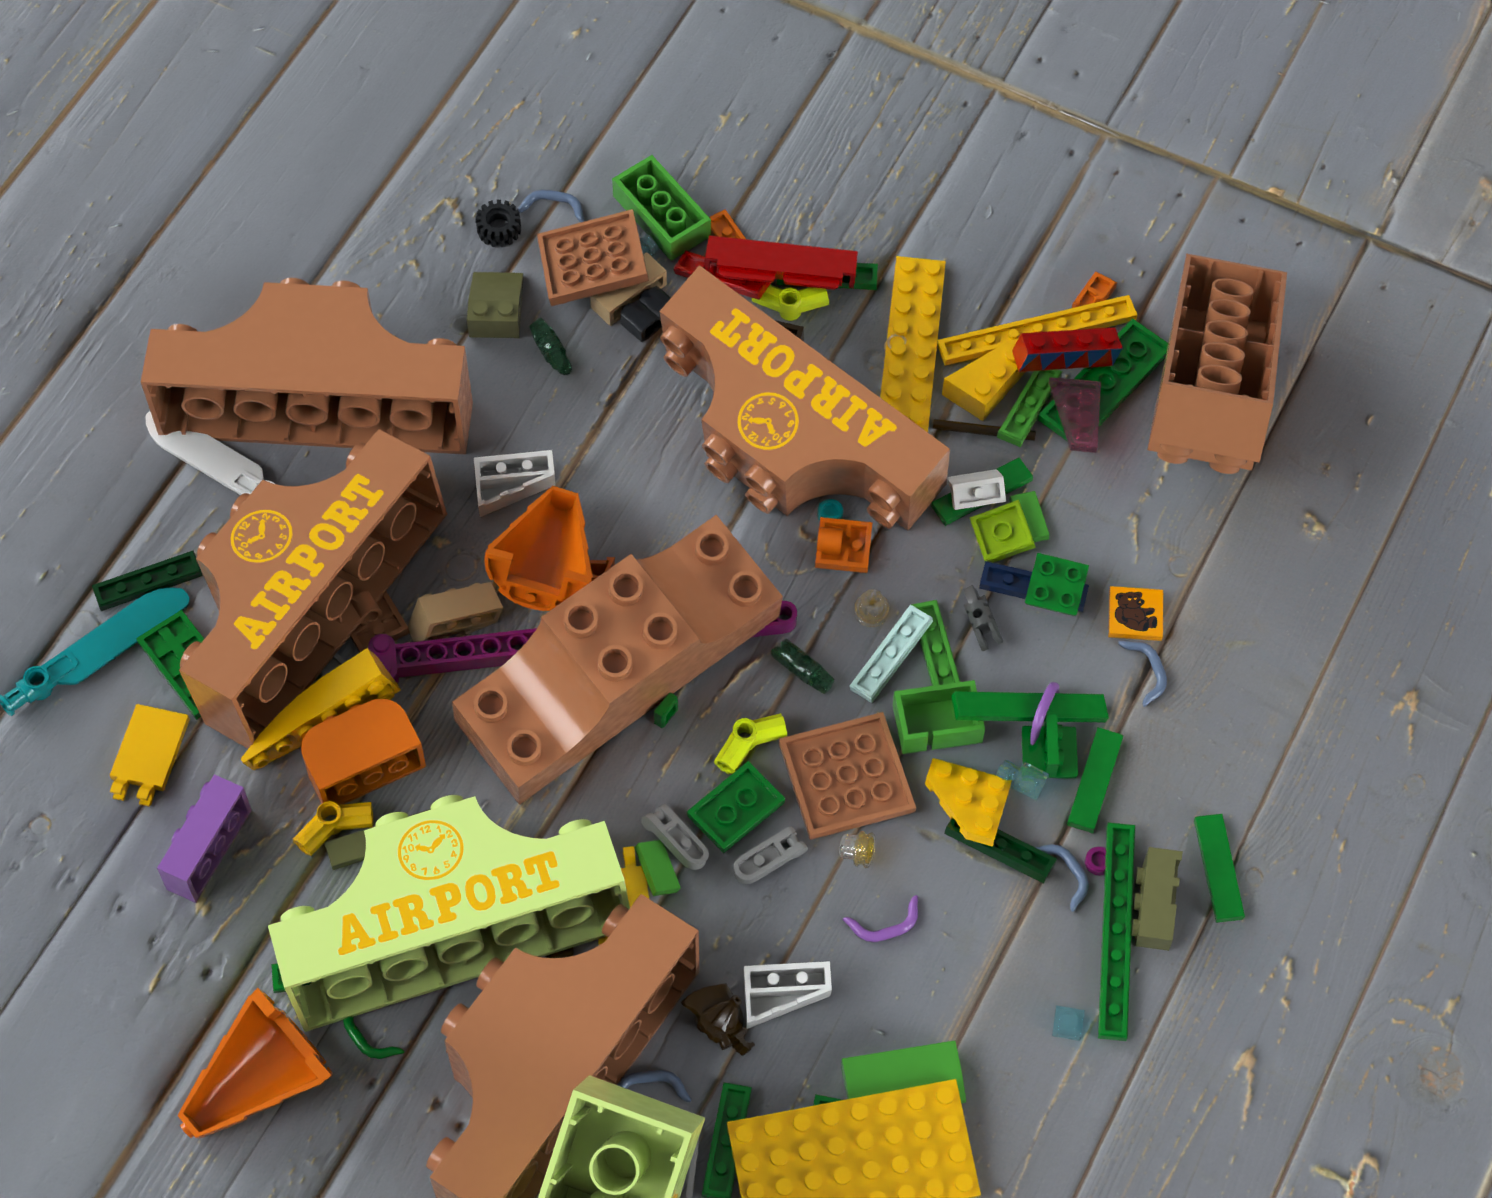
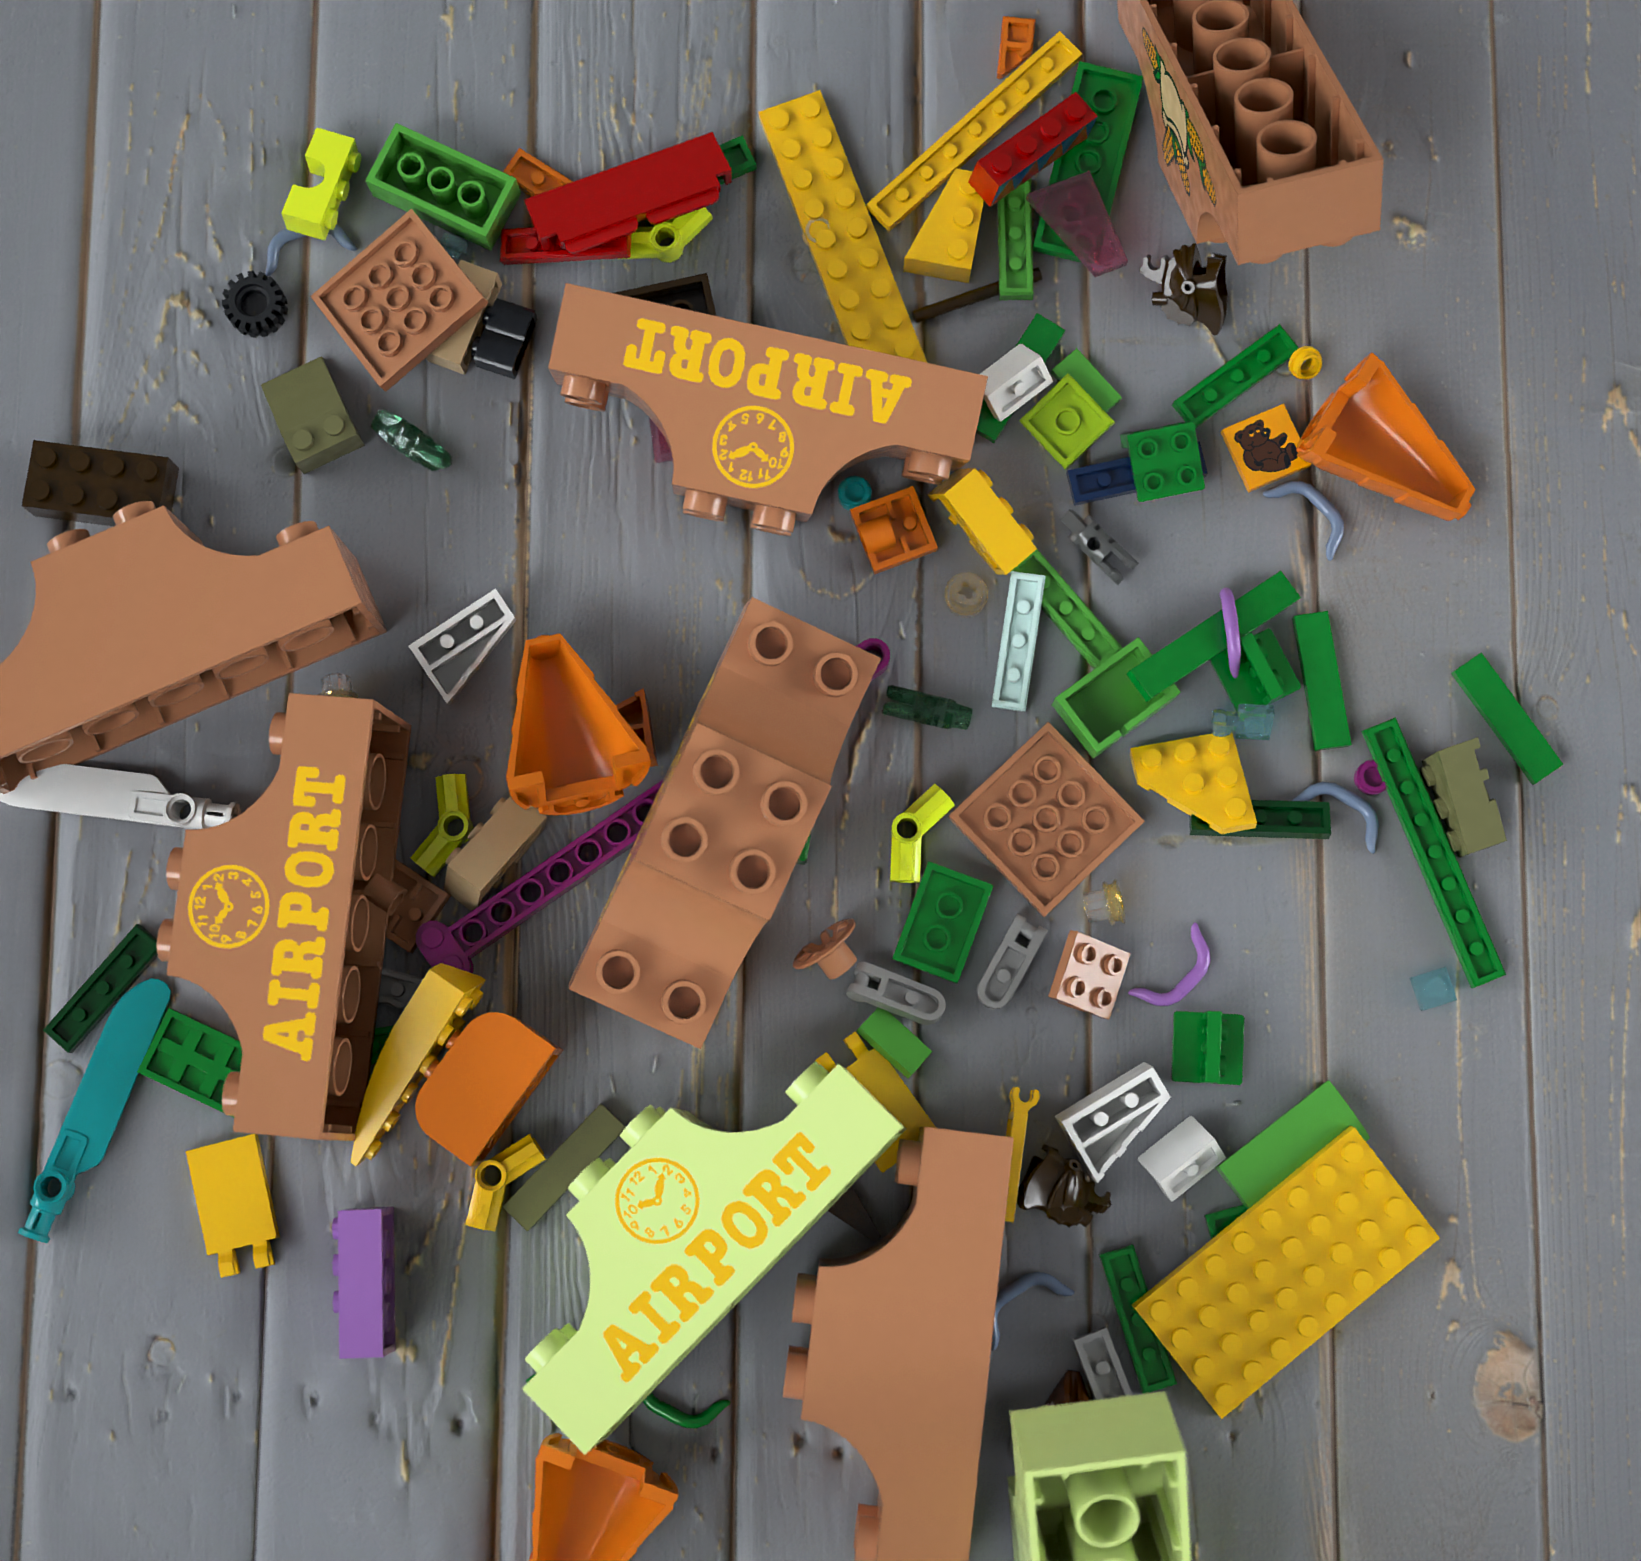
camera: 25 degrees left, 20 degrees up
none -> dark brown brick [21,440,179,527]
none -> neon yellow arch [281,127,361,241]
none -> neon yellow piece [410,773,474,878]
none -> nougat wheel [793,918,857,980]
none -> yellow wedge [927,468,1037,575]
none -> yellow tile [1005,1087,1040,1222]
none -> plate [1048,930,1131,1020]
none -> white panel [1138,1116,1226,1202]
none -> dark brown helmet [1139,243,1228,336]
none -> green bracket [1171,1011,1245,1085]
none -> green tile [1172,324,1299,429]
none -> yellow plate [1288,346,1322,380]
none -> orange cone [1296,352,1476,521]

